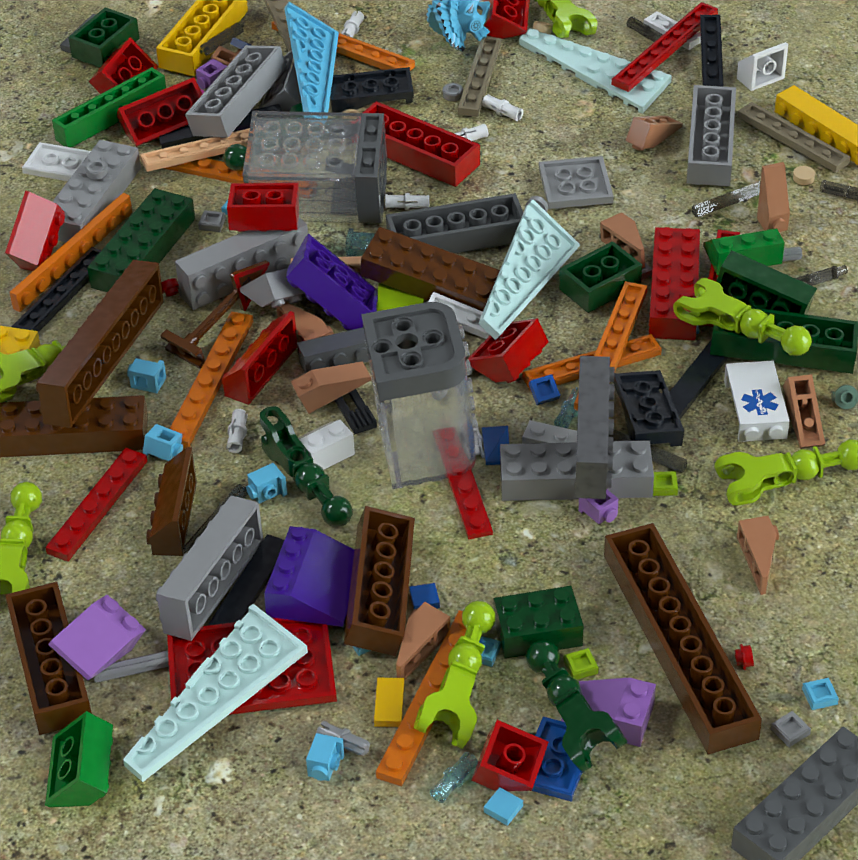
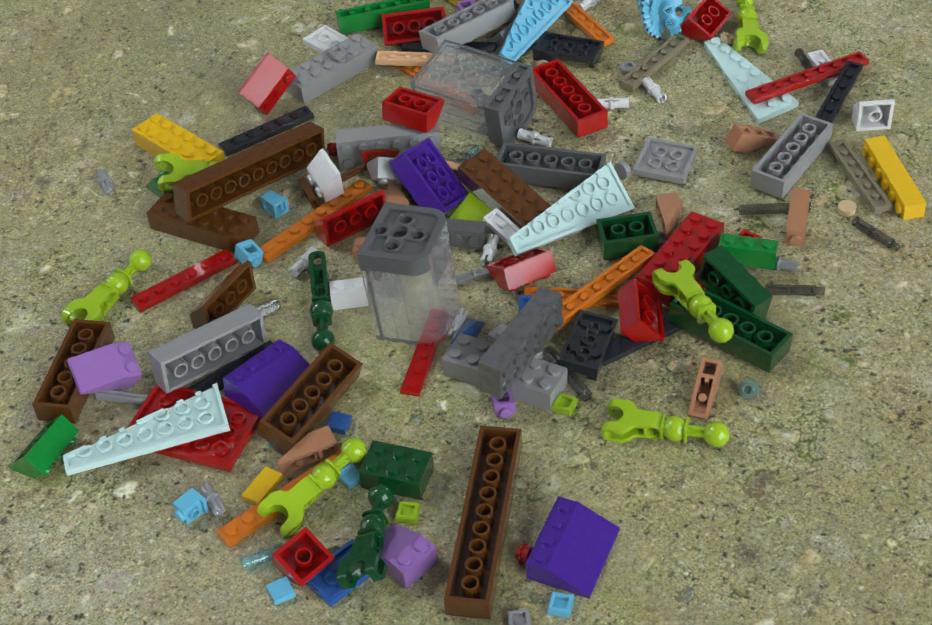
camera: 30 degrees right, 0 degrees up
orange plate [9,193,133,312] -> none
dark green brick [87,188,196,292] -> none
medium azure brick [246,463,287,504] -> none
white panel [724,361,789,442] -> none
nougat slope [737,516,779,595] -> none
none -> white slope [306,149,344,202]
none -> dark purple slope [526,496,620,599]
none -> red slope [618,278,665,342]

